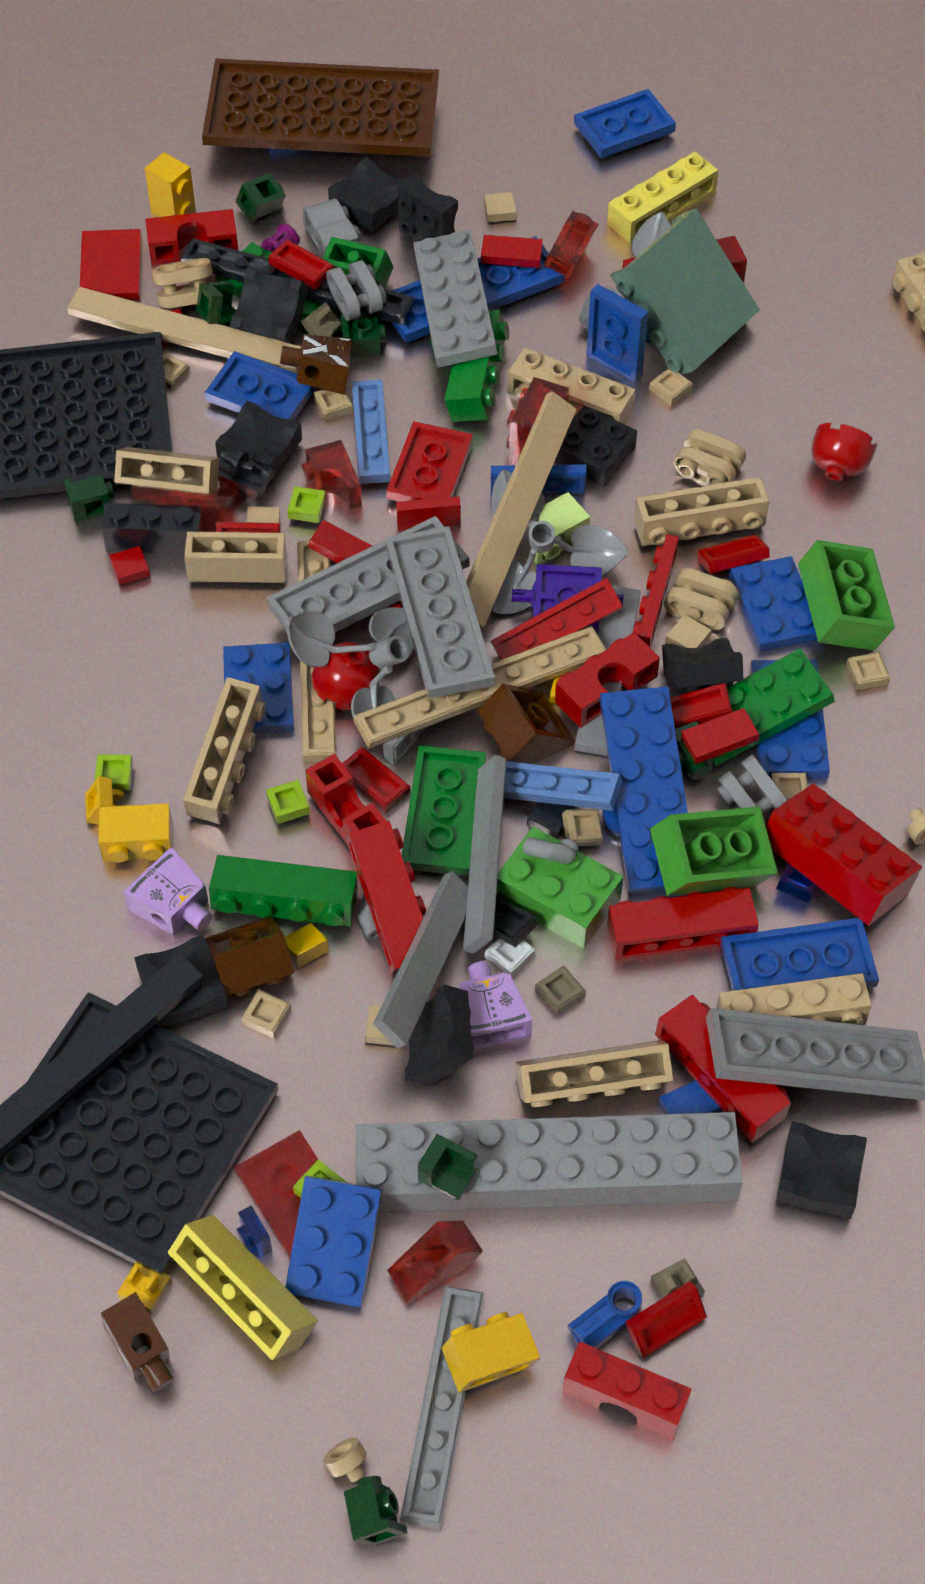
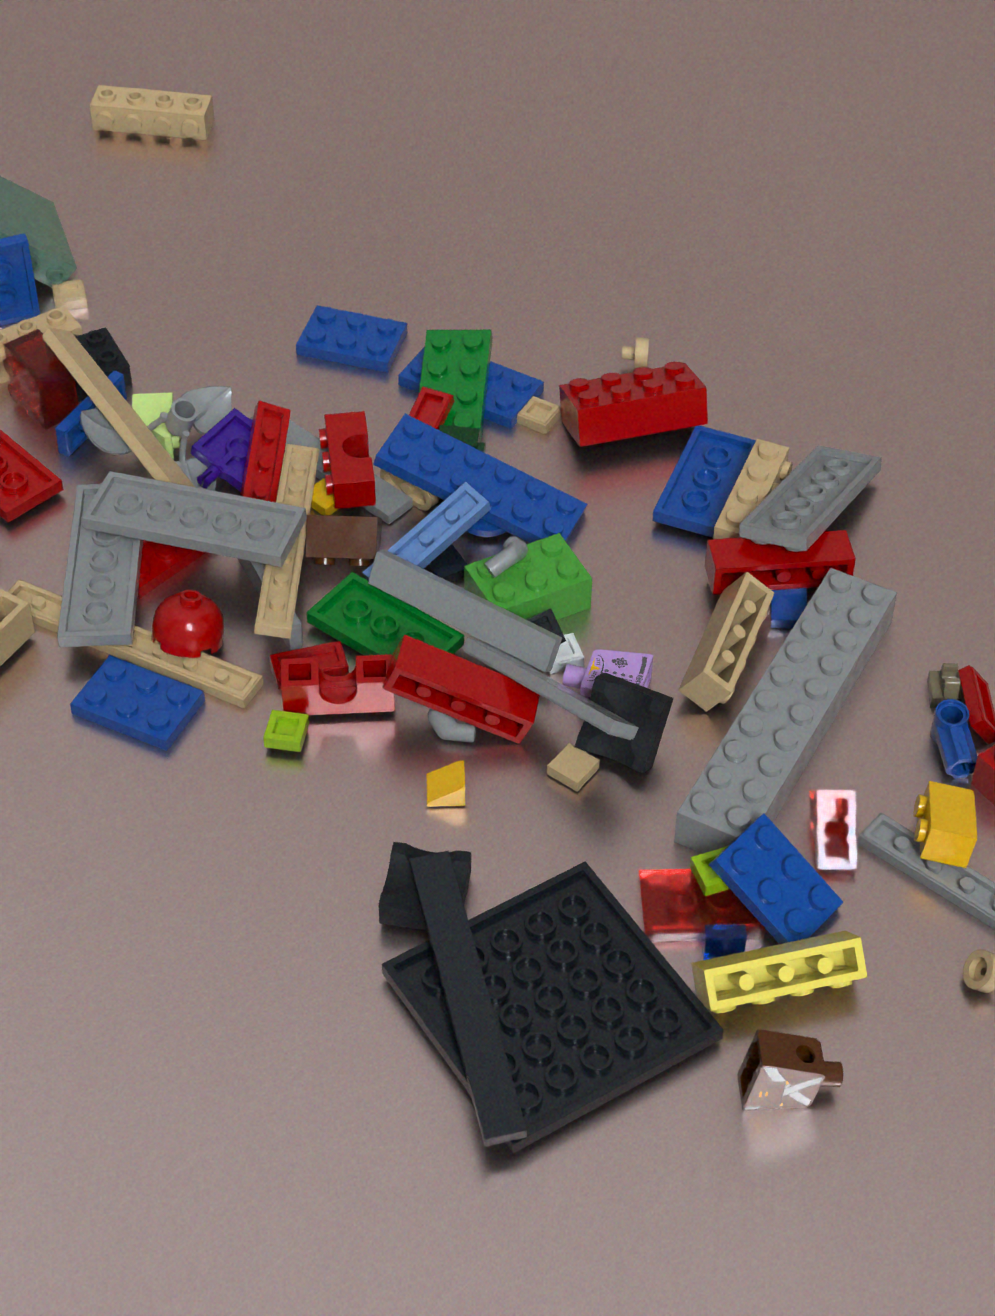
camera: 60 degrees left, 10 degrees down
yellow tile [85,776,124,825] -> none
lime plate [94,754,133,791] -> none
yellow brick [98,803,173,862] -> none
yellow tile [117,1262,172,1315] -> none
lavender torso [123,847,213,934] -> none
tan brick [183,677,266,824] -> none
reddish brown slope [205,917,295,997] -> none
green brick [209,855,358,927] -> none
tan tile [241,989,291,1038] -> none
light grey plant [287,607,414,719] -> none
red tile [307,519,372,563] -> none
red tile [396,497,461,531] -> none
dark green panel [418,1134,478,1200] -> none
dark tan tile [535,965,586,1016] -> none
tan tile [562,809,604,846] -> none
red brick [607,887,759,960] -> none
red plate [633,534,679,648] -> none
tan brick [634,477,769,546] -> none
bright green brick [650,807,778,896] -> none
black brick [662,638,744,691] -> none
tan brick [664,568,739,630] -> none
tan tile [665,614,712,648] -> none
tan brick [673,429,746,485] -> none
red tile [681,708,759,764] -> none
red tile [697,534,770,574] -> none
light grey brick [717,755,787,827] -> none
clear blue plate [776,863,817,904] -> none
black brick [776,1121,867,1219] -> none
bright green brick [798,540,895,651] -> none
red cylinder [811,423,877,481] -> none
tan tile [846,652,890,691] -> none

